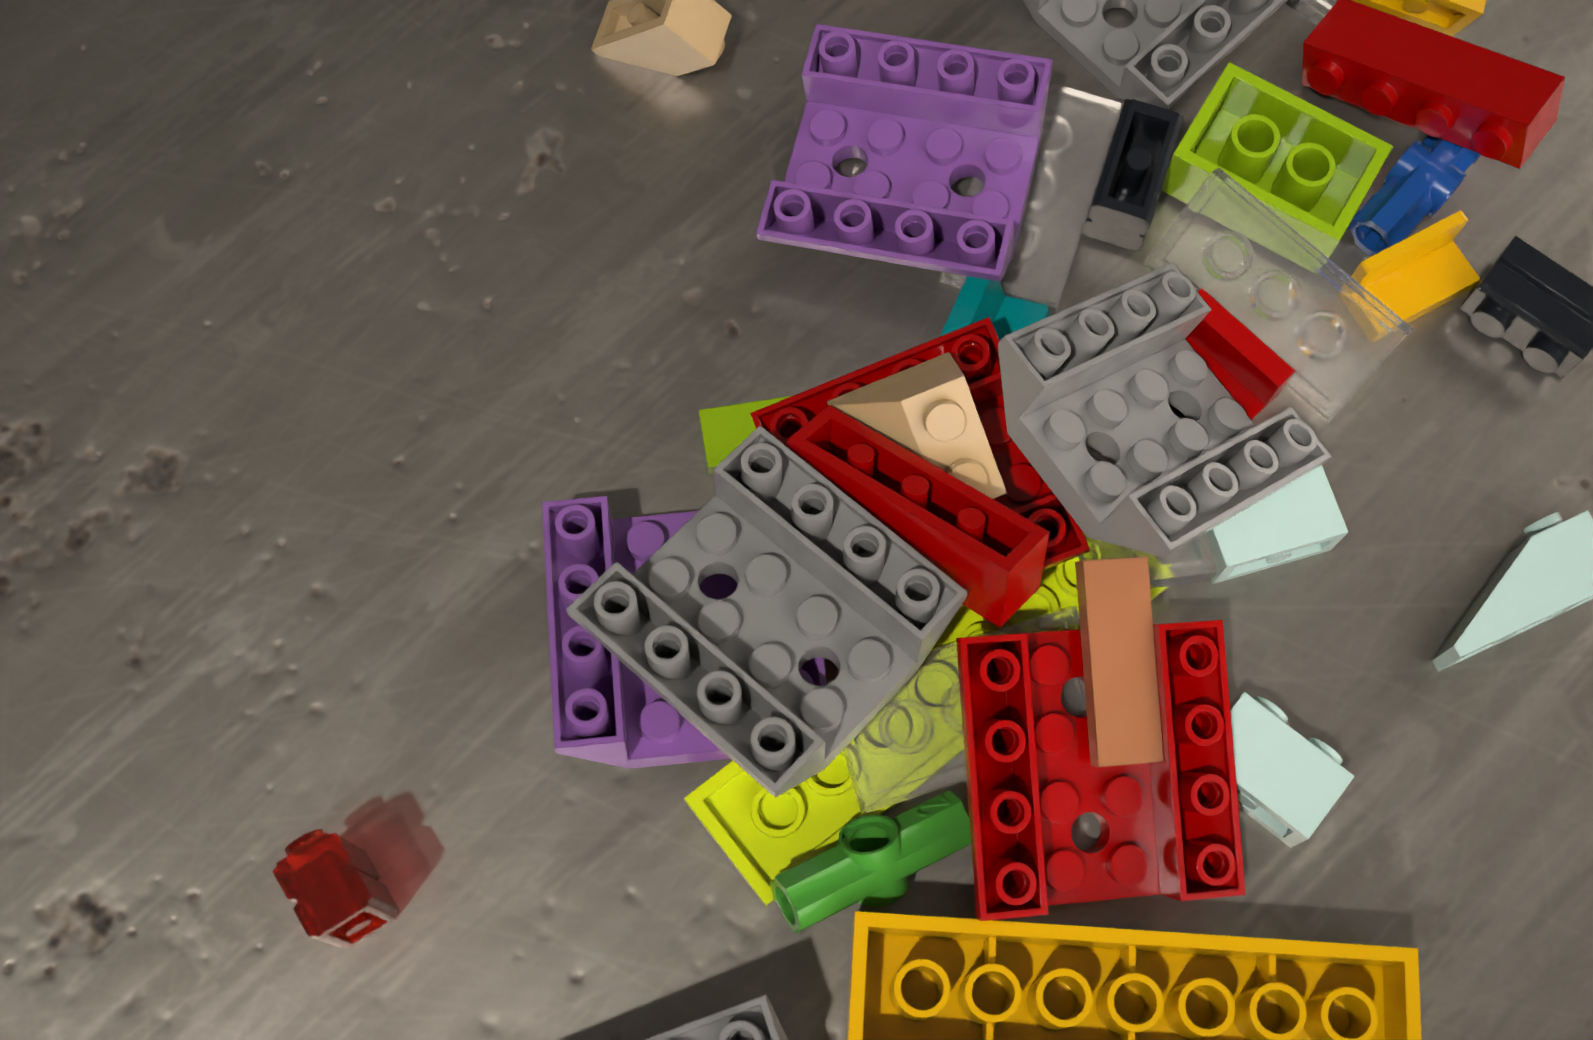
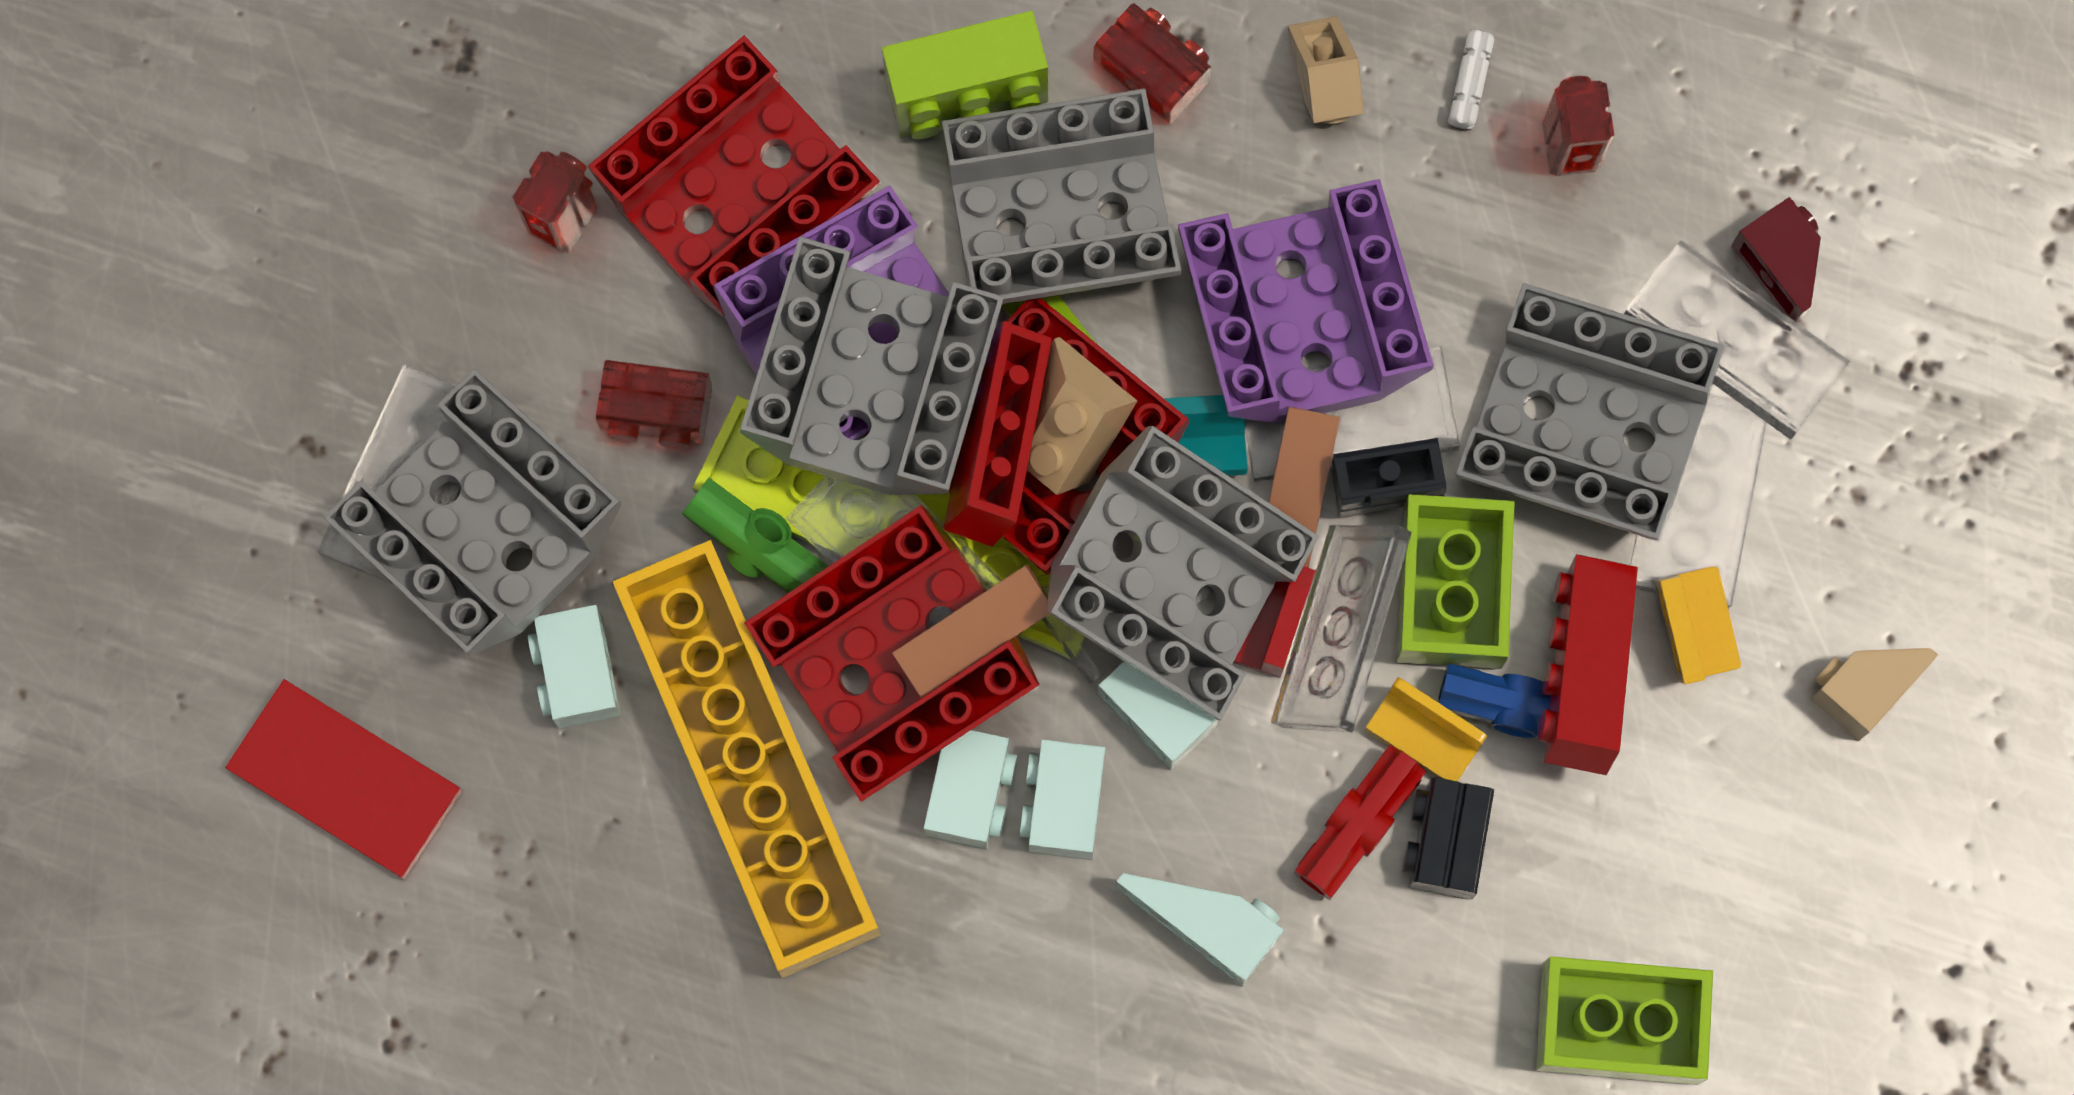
camera: 65 degrees right, 5 degrees up
none -> red slope [588,35,880,317]
none -> clear red brick [596,360,712,449]
none -> lime brick [882,10,1048,139]
none -> light grey slope [942,89,1181,304]
none -> light aqua brick [1020,740,1105,860]
none -> clear red brick [1093,3,1212,124]
none -> nougat tile [1269,406,1340,568]
none -> red piece [1294,745,1426,900]

